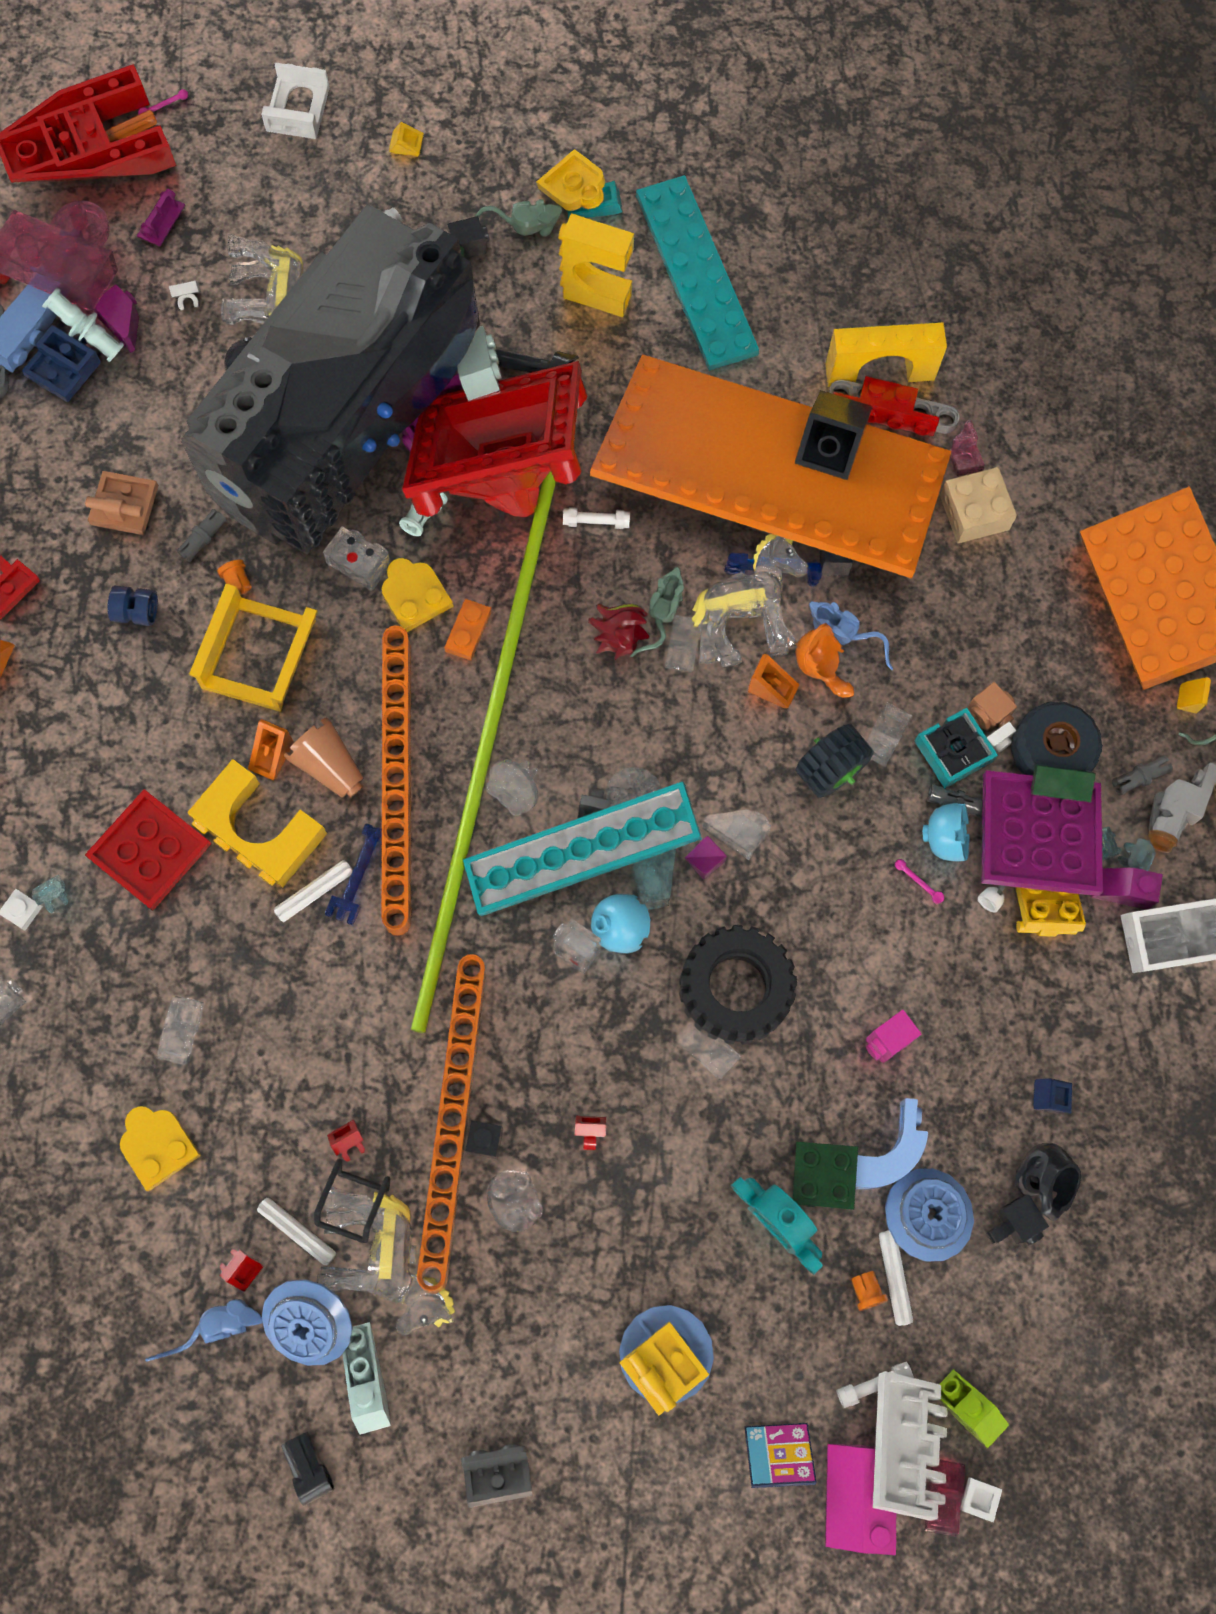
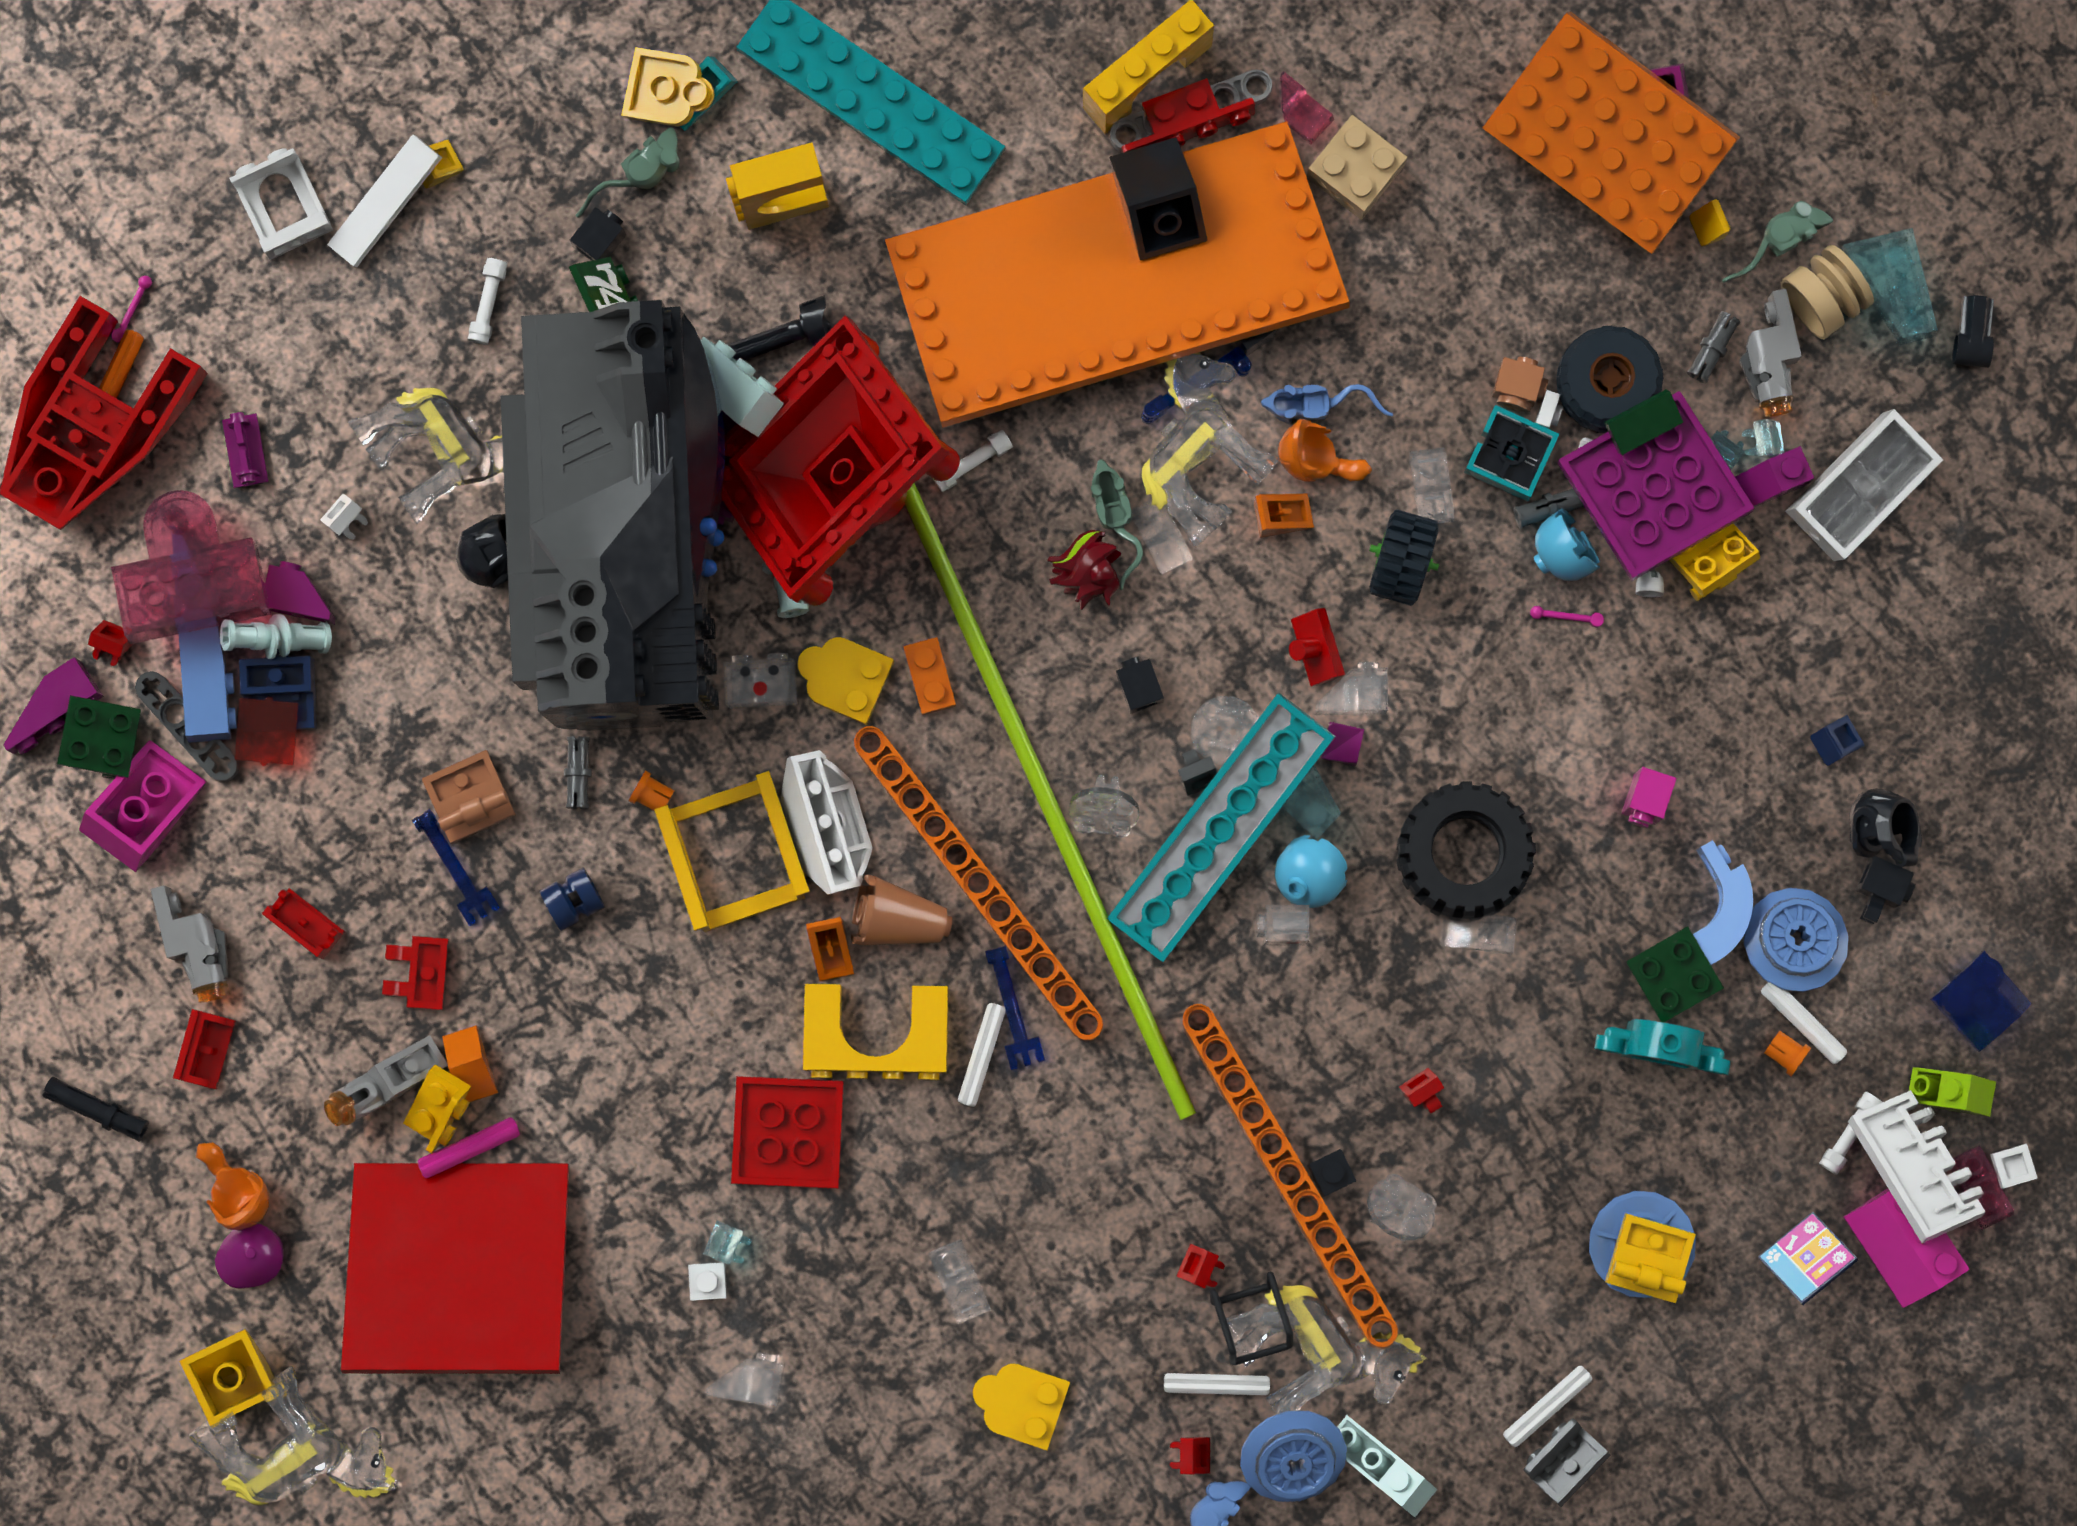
camera: 30 degrees left, 10 degrees up
none -> clear red piece [235,697,299,766]
none -> white tile [327,135,442,267]
none -> clear blue hinge [412,809,501,927]
none -> white wedge [780,750,873,895]
none -> black brick [1116,656,1164,714]
none -> red tile [1289,608,1345,686]
none -> white axle [1503,1366,1593,1447]
none -> clear blue slope [1930,951,2032,1052]

